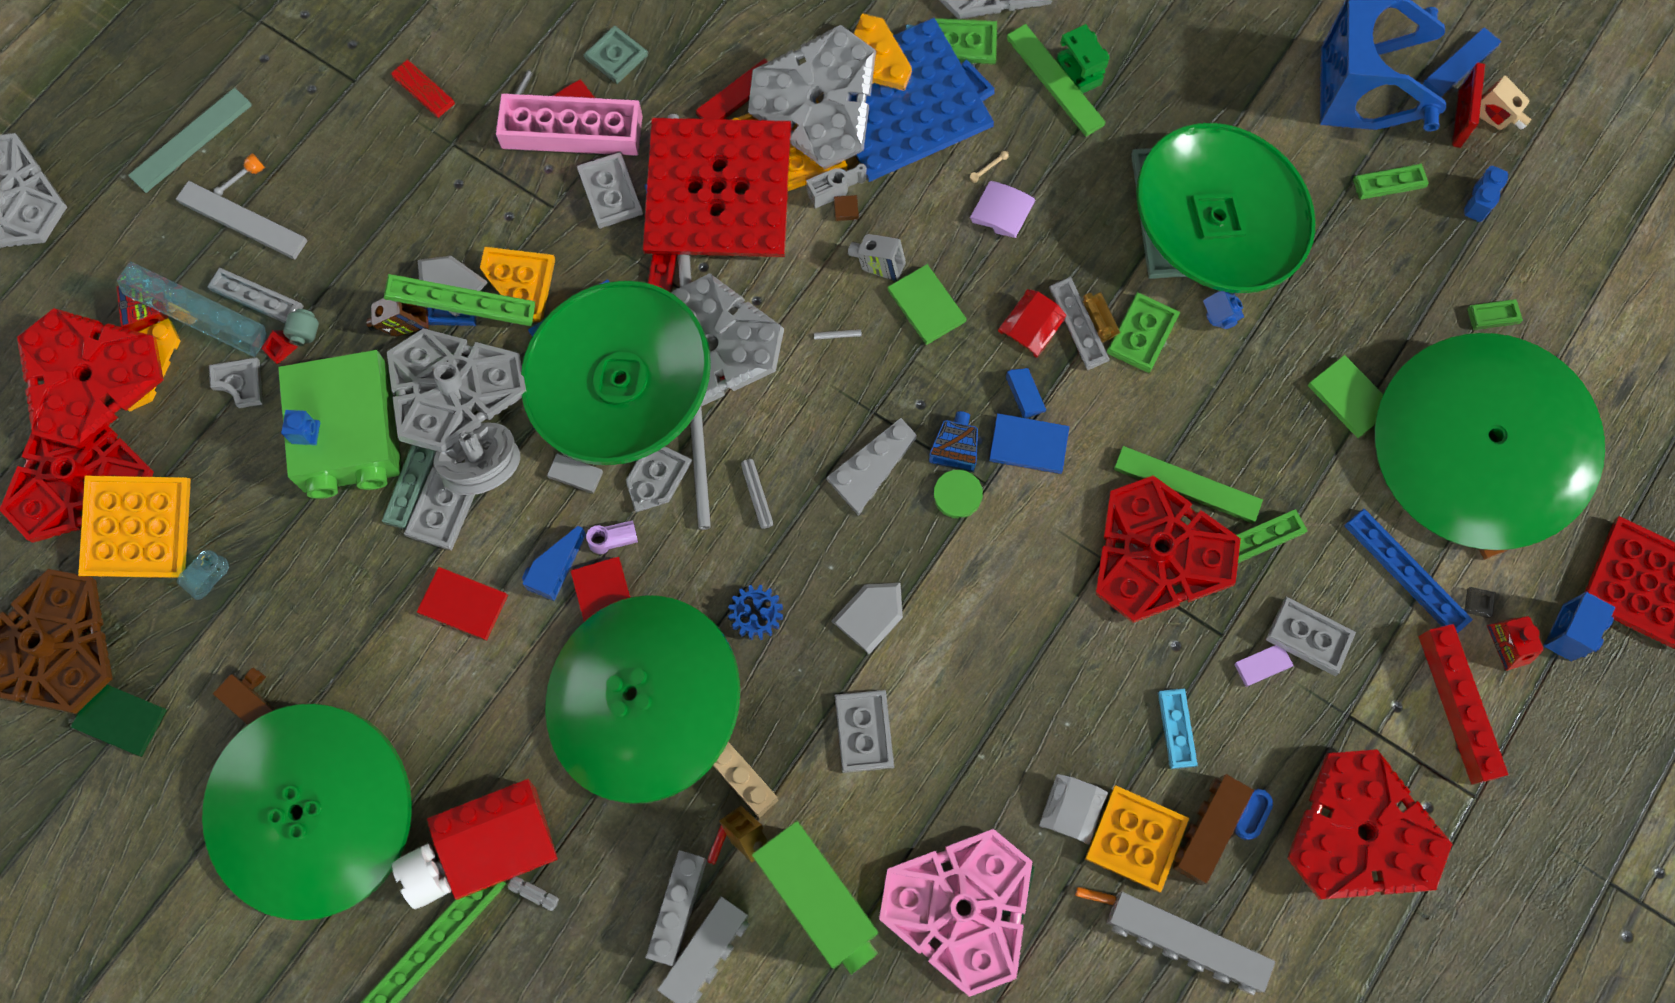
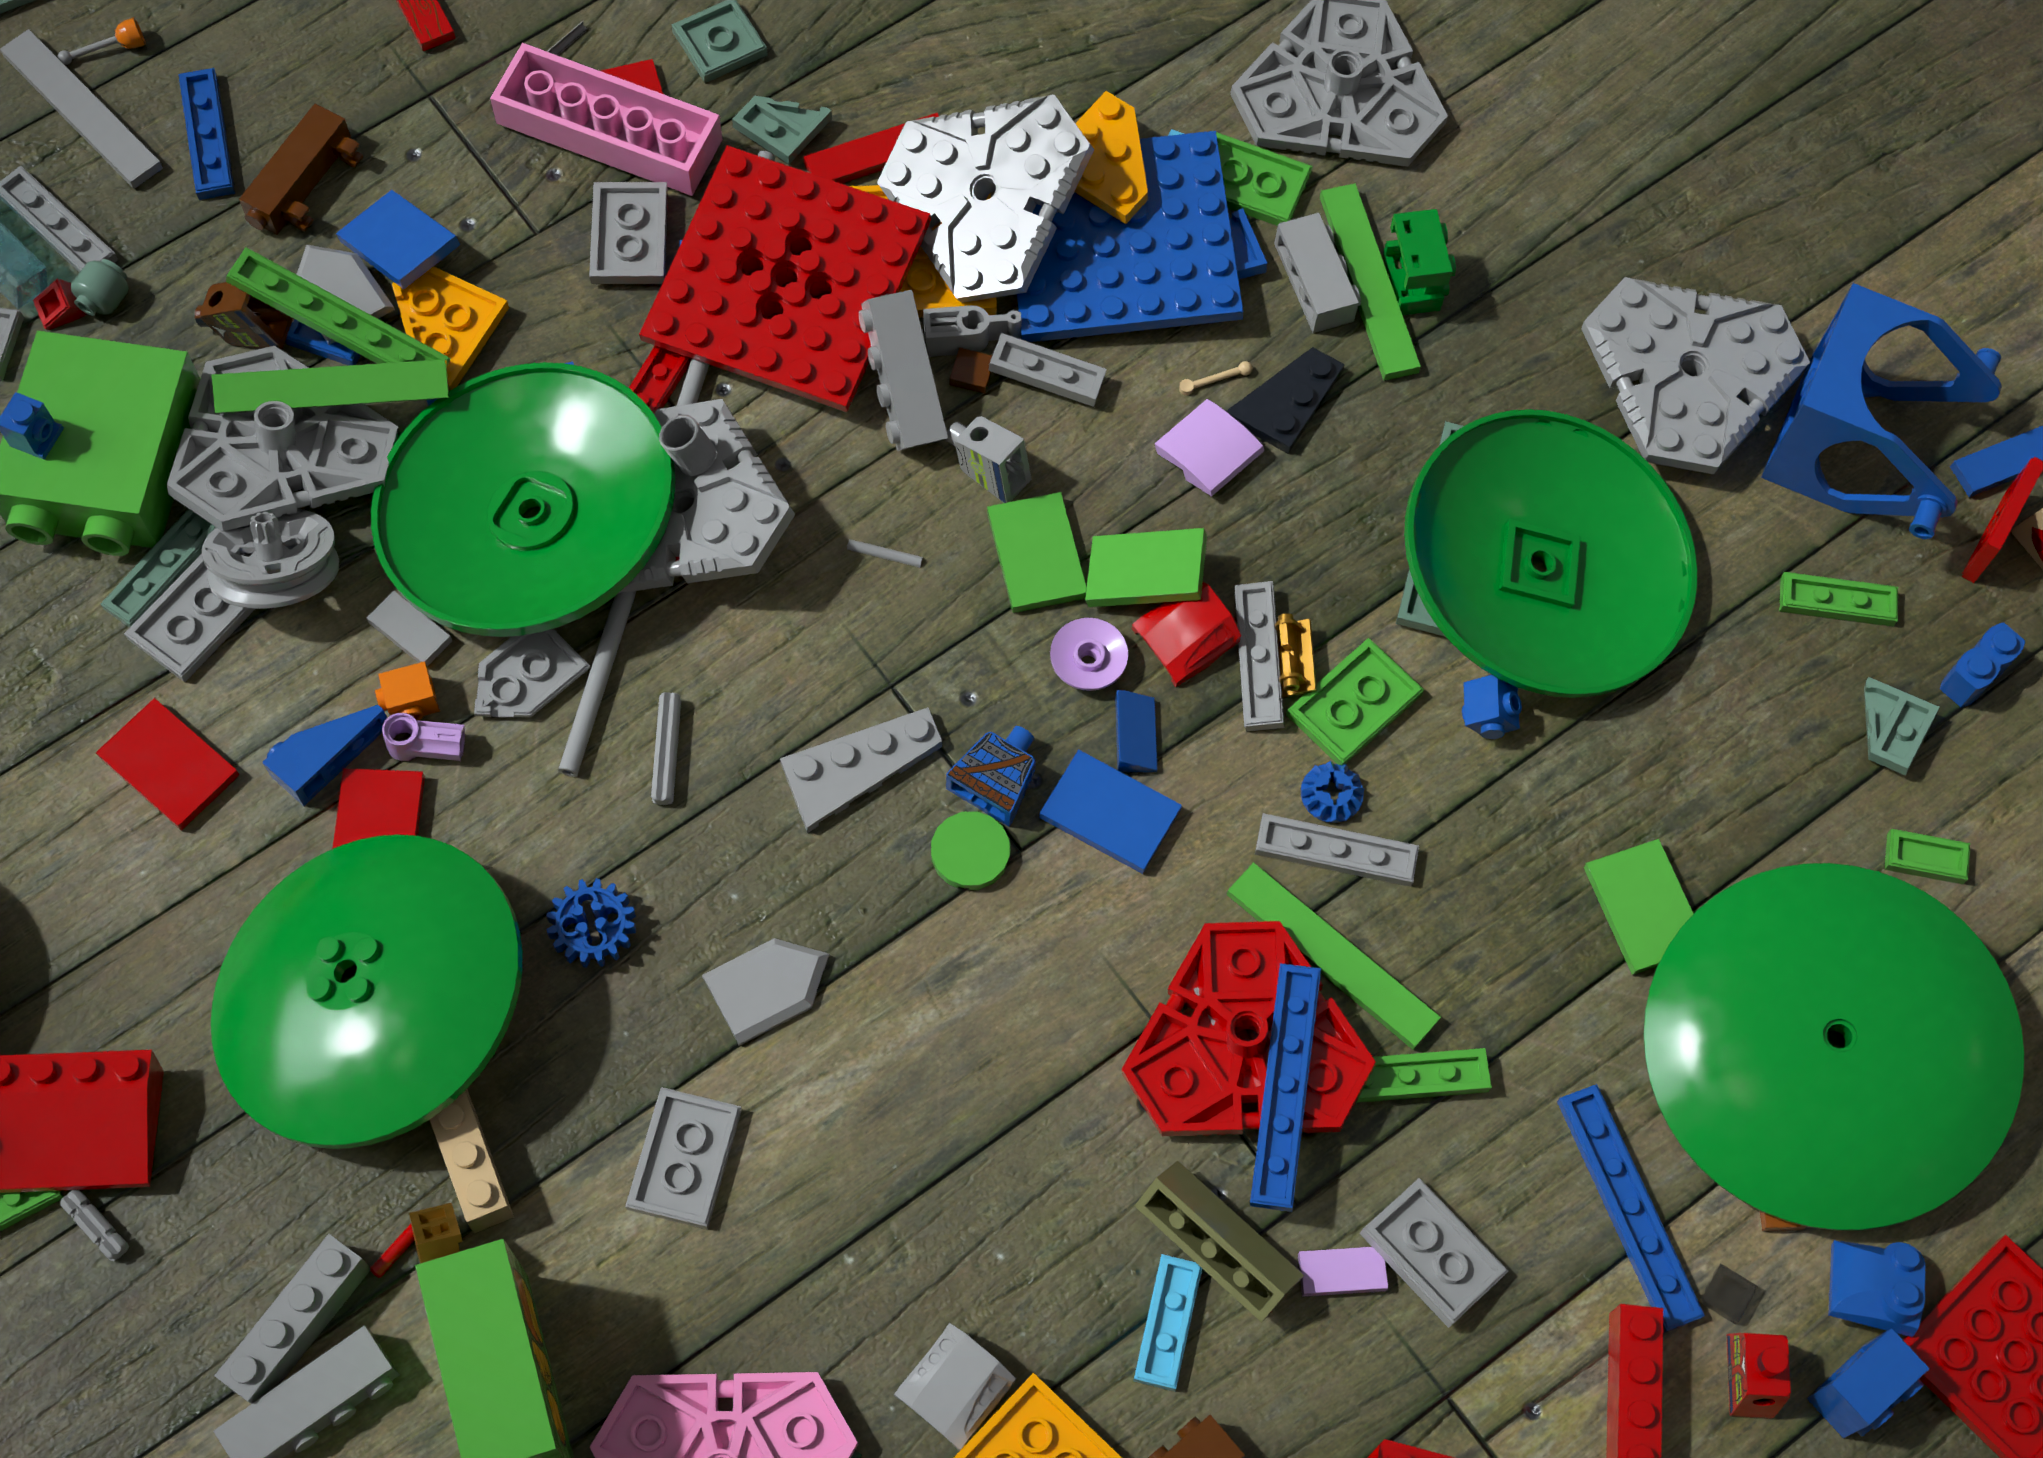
camera: 15 degrees right, 5 degrees down
none -> blue tile [178,68,235,200]
none -> bright green tile [211,359,450,414]
none -> reddish brown brick [239,103,363,235]
none -> blue tile [336,190,460,289]
none -> orange brick [375,661,440,720]
none -> light grey piece [659,415,716,476]
none -> sand green wing [732,96,832,164]
none -> light grey brick [859,290,948,451]
none -> light grey plate [988,333,1107,407]
none -> lavender dish [1050,618,1128,691]
none -> bright green tile [1085,528,1207,607]
none -> olive brick [1135,1161,1304,1323]
none -> black wing [1226,347,1345,454]
none -> blue tile [1250,963,1321,1212]
none -> light grey tile [1255,813,1419,887]
none -> light grey brick [1274,213,1361,333]
none -> blue gear [1301,760,1365,823]
none -> light grey plate [1581,277,1810,474]
none -> blue slope [1828,1240,1925,1337]
none -> sand green wing [1864,677,1940,776]

